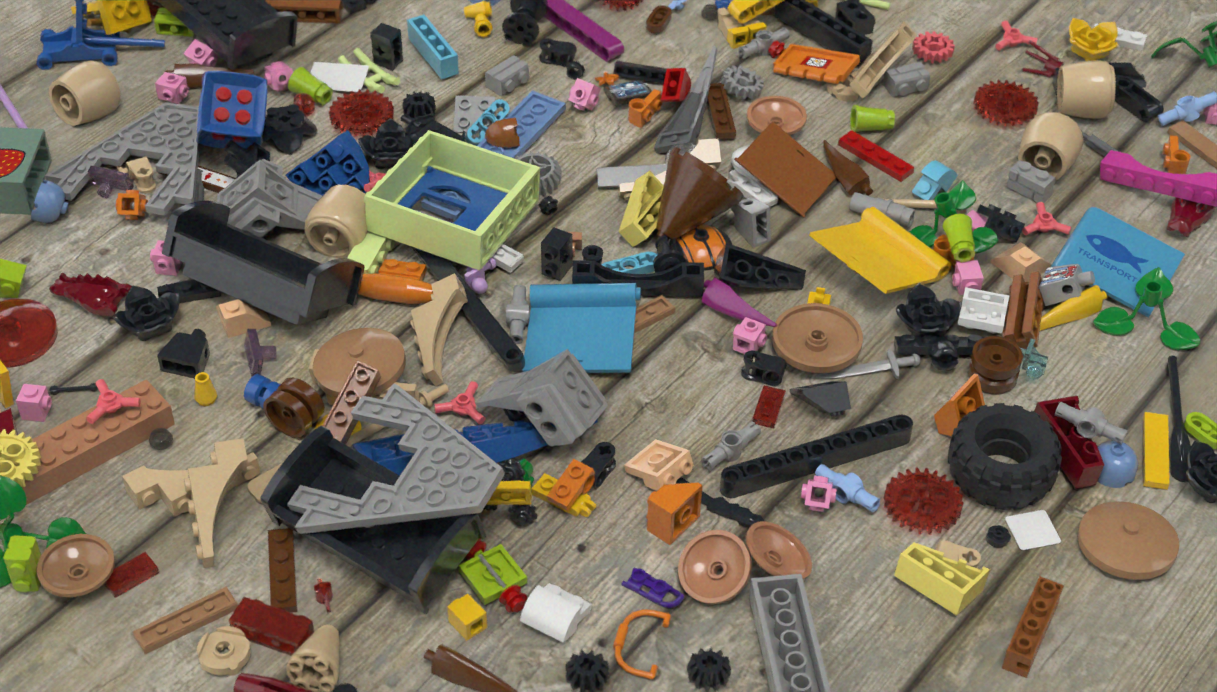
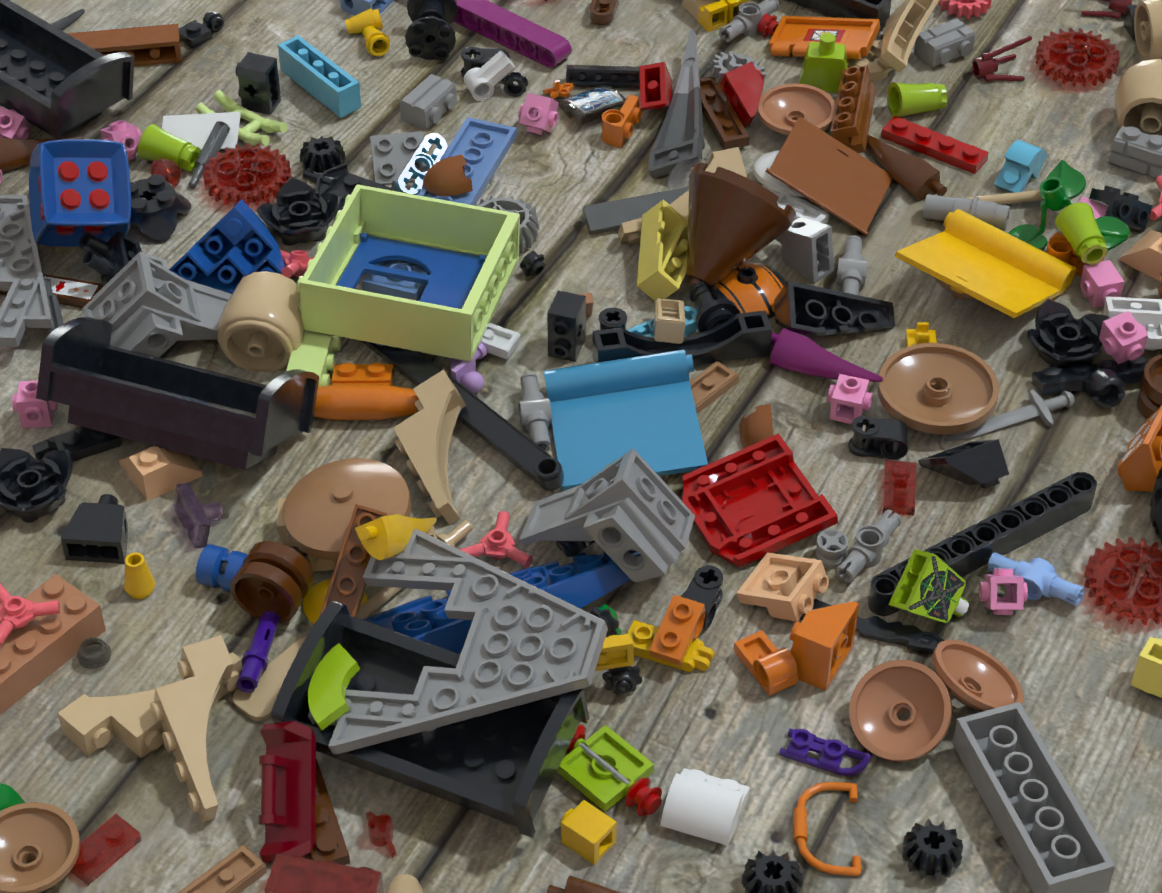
camera: 10 degrees left, 0 degrees up
none -> dark grey axle [188,121,230,188]
none -> dark purple pin [237,611,280,693]
none -> dark red piece [259,721,316,863]
none -> lime tile [308,643,360,731]
none -> yellow piece [355,514,437,560]
none -> white piece [464,51,516,101]
none -> tan slope [654,298,686,344]
none -> red wedge [682,433,838,567]
none -> red slope [719,61,764,128]
none -> orange plate [734,630,798,696]
none -> dark orange brick [739,404,773,448]
none -> lime torso [799,33,848,93]
none -> light grey wheel [815,529,848,569]
none -> dark orange brick [830,65,876,153]
none -> light grey pin [836,235,867,295]
none -> torso [888,549,969,623]
none -> dark red plant [972,36,1032,82]
none -> bright pink brick [1099,311,1148,364]

